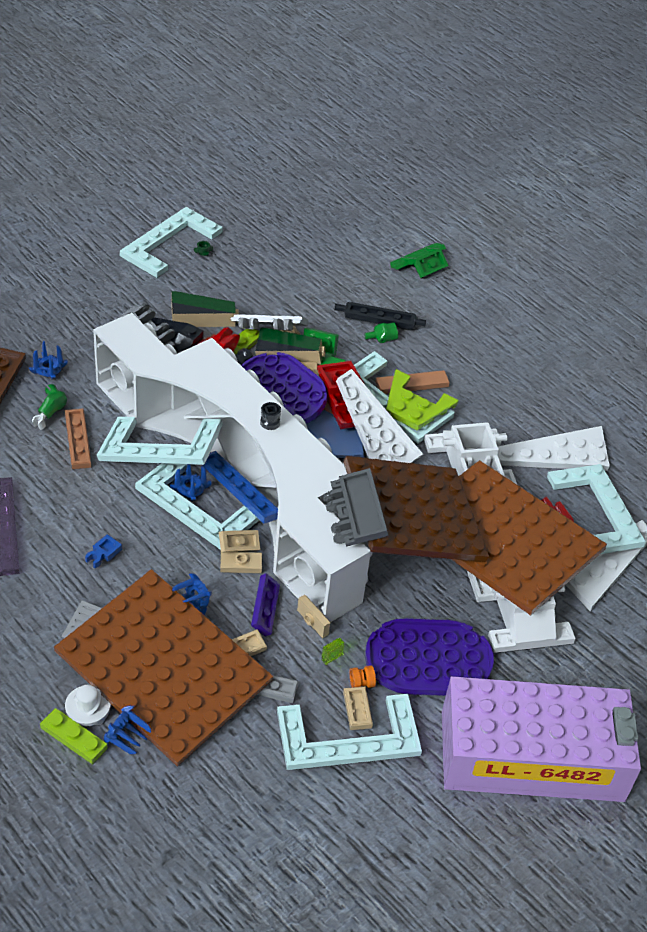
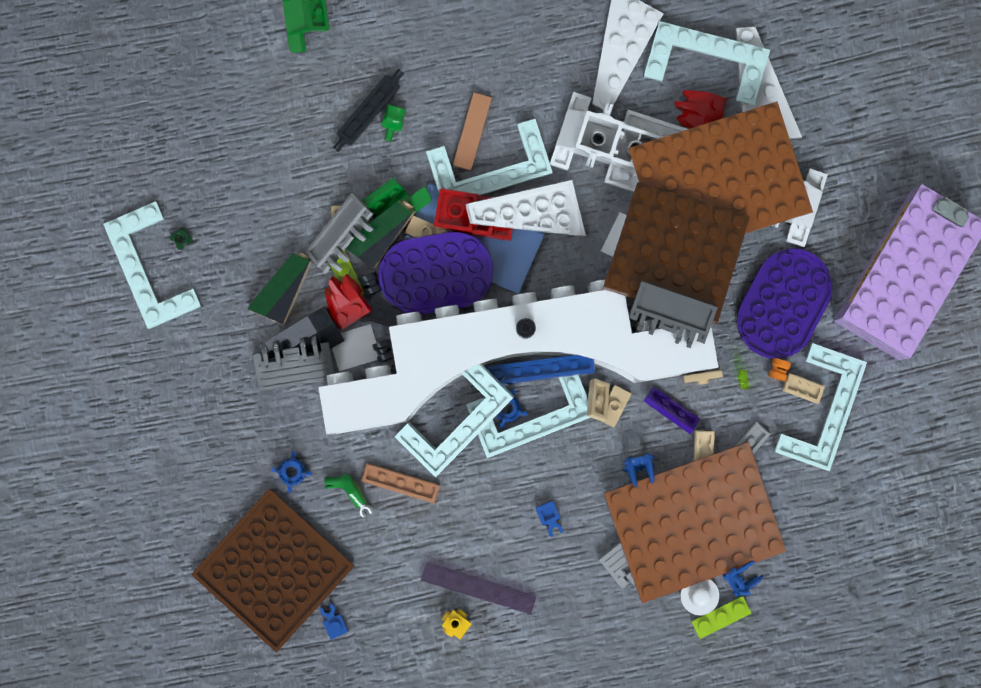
camera: 55 degrees left, 40 degrees up
lime wing [386,369,459,430] -> none

